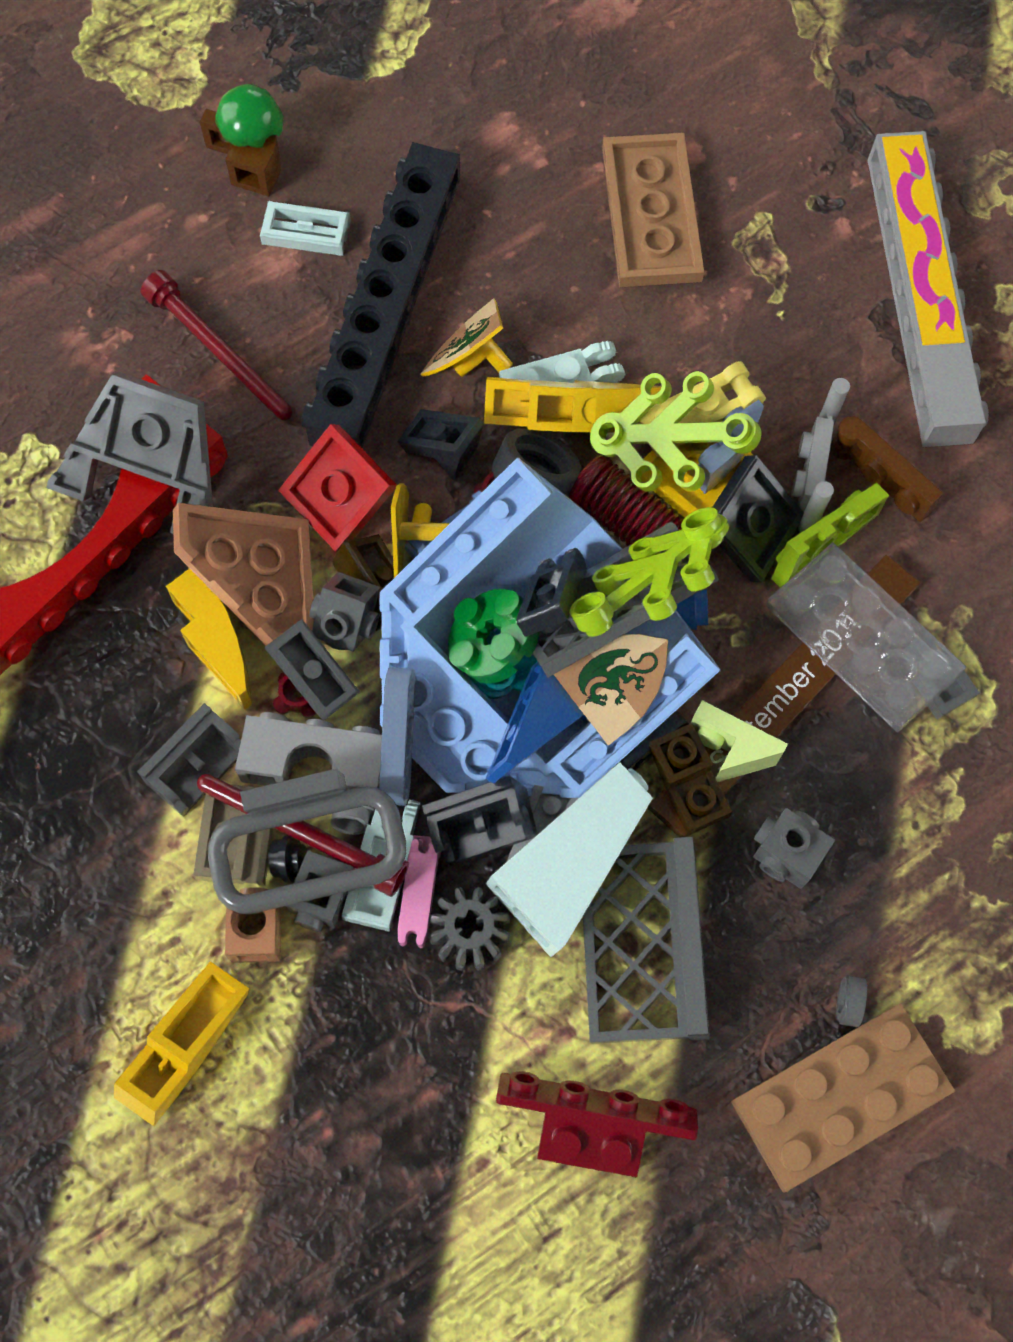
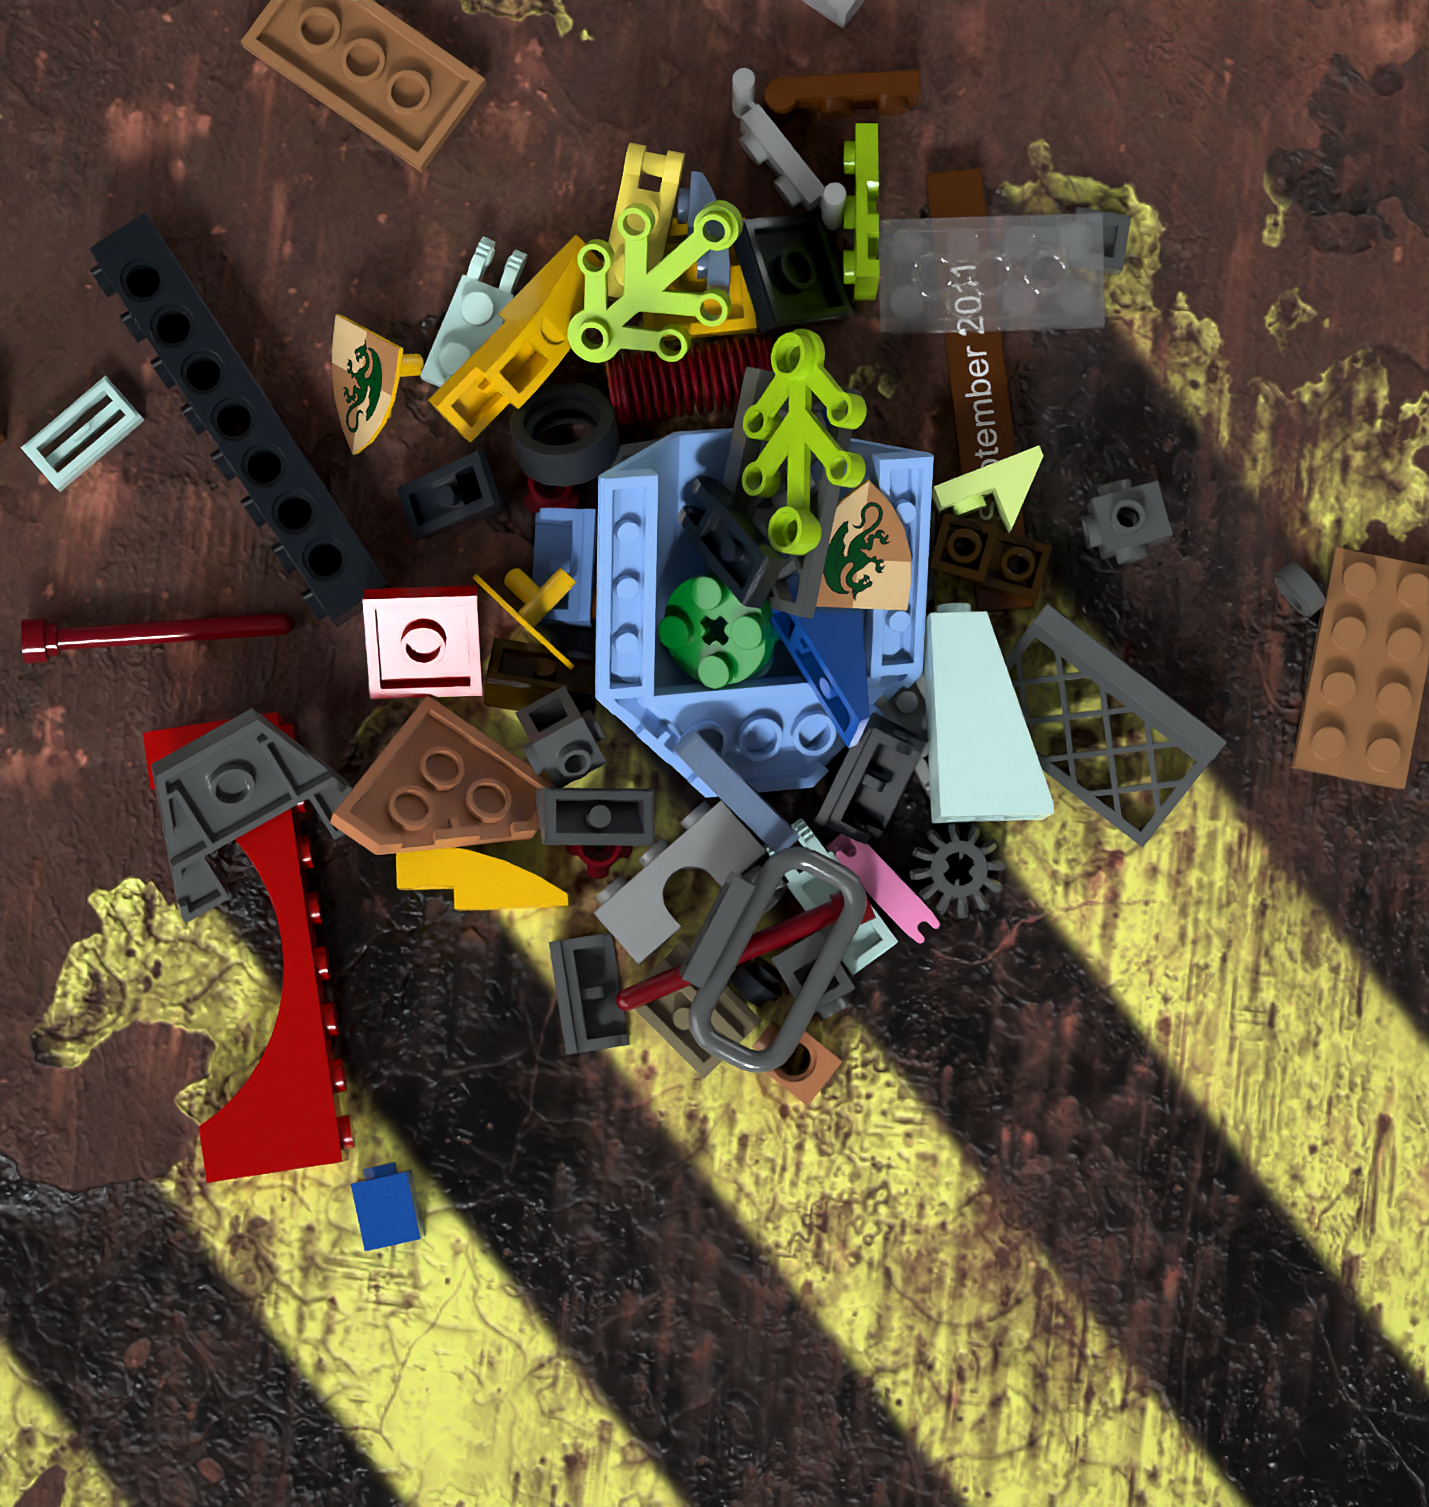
camera: 45 degrees left, 15 degrees up
yellow slope [114,961,250,1126] -> none
dark red bracket [496,1071,698,1178] -> none

